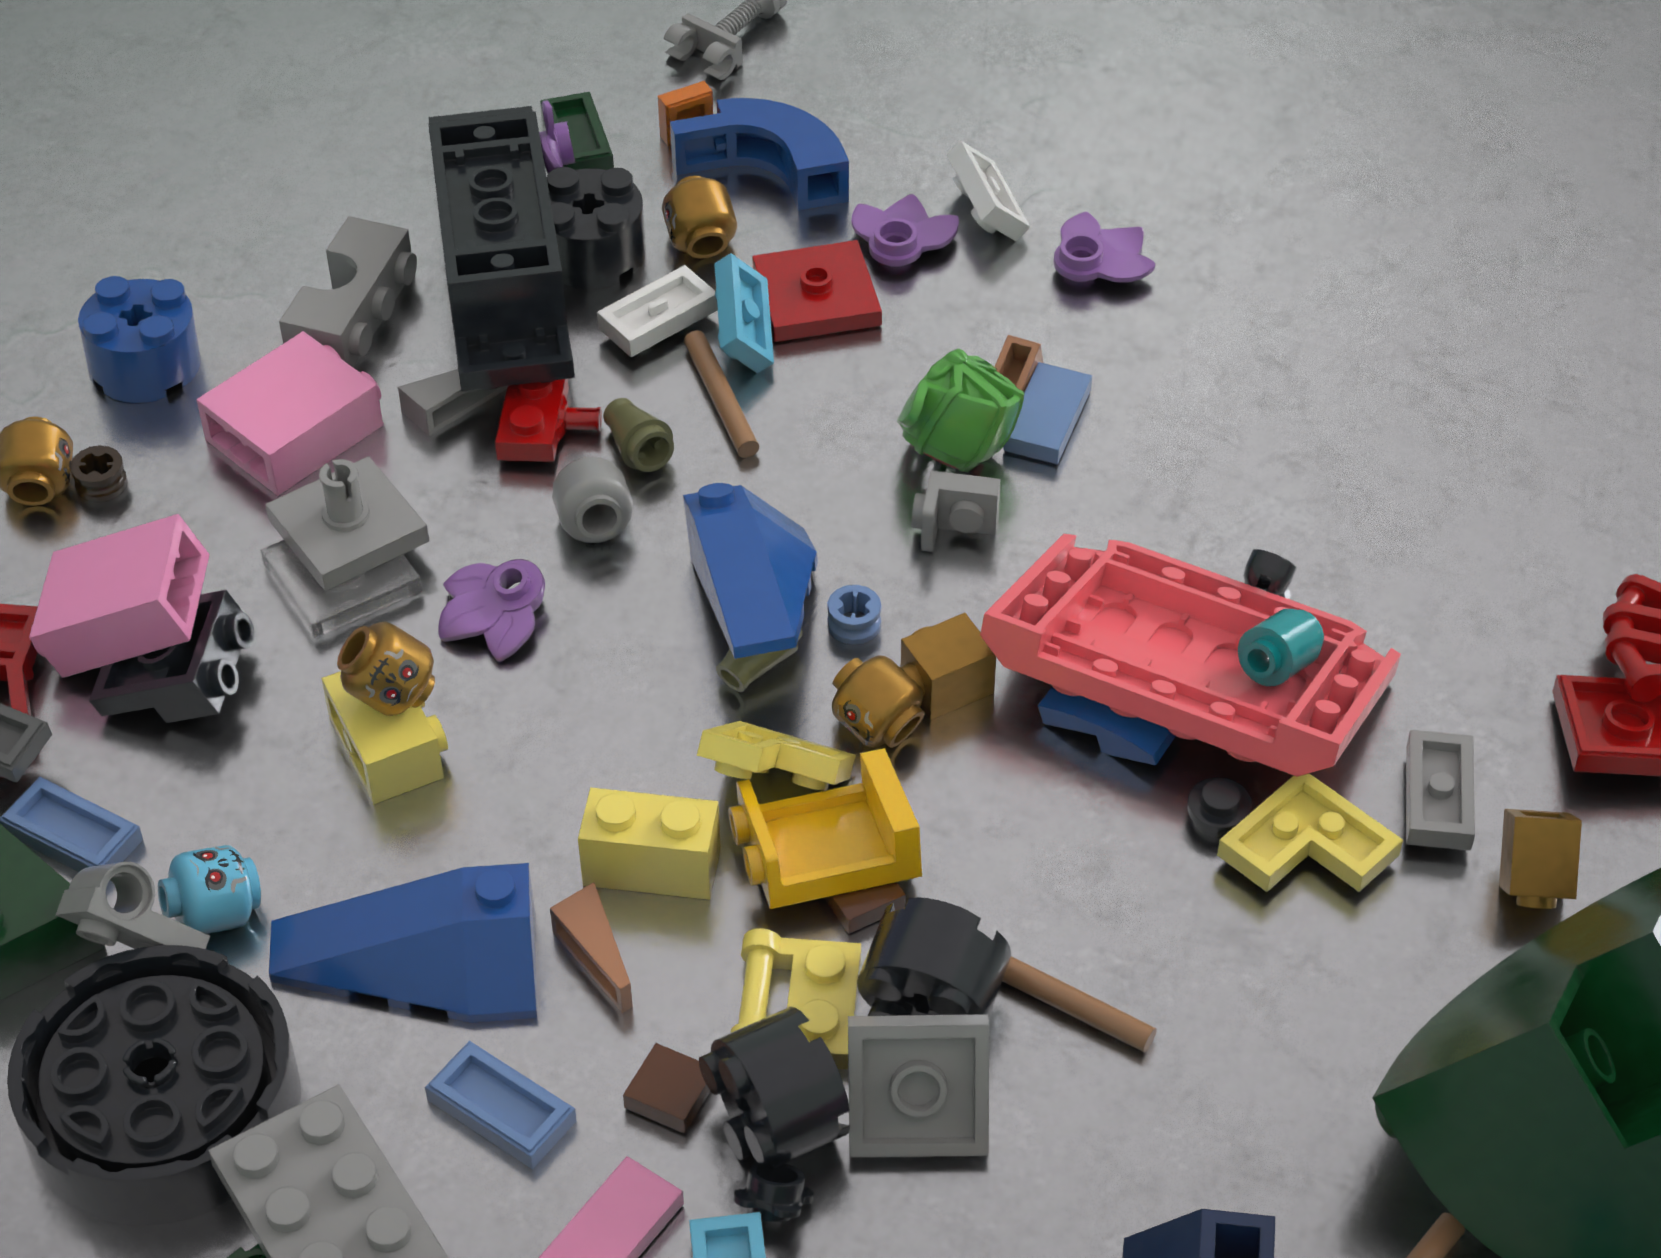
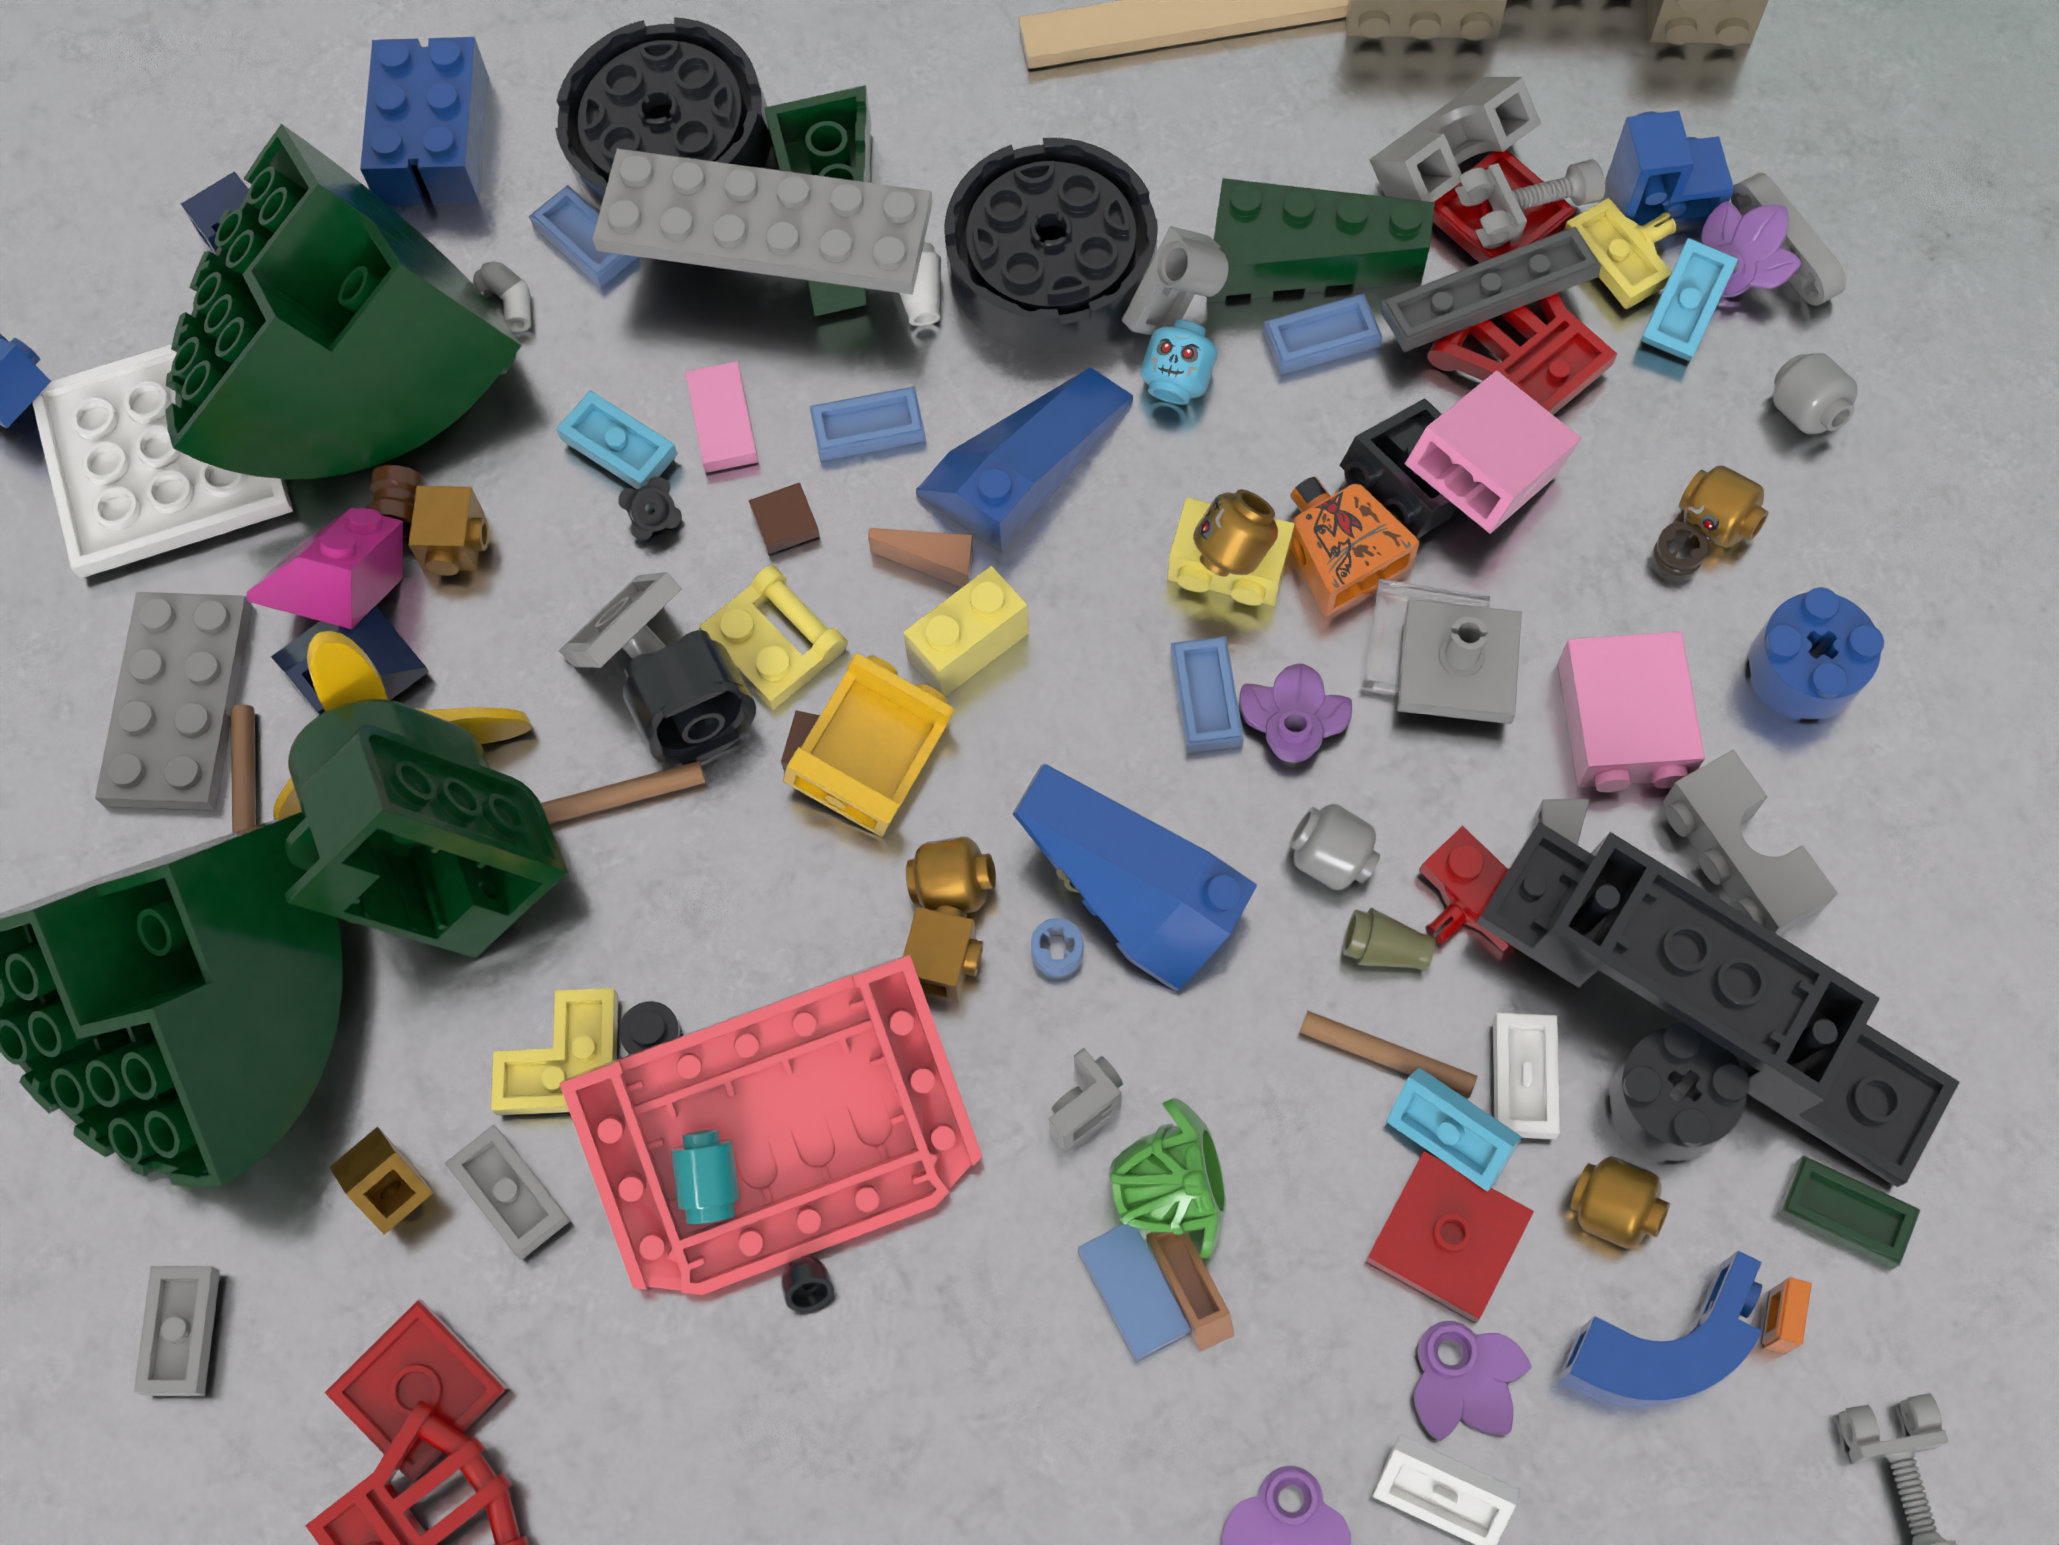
camera: 135 degrees right, 20 degrees up
medium lavender plate [539,100,575,174] -> none
light yellow plate [697,721,856,791] -> none
black brick [699,1007,850,1170] -> none
none -> dark green brick [273,631,568,958]
none -> medium blue tile [1170,636,1244,753]
none -> orange torso [1290,477,1420,618]

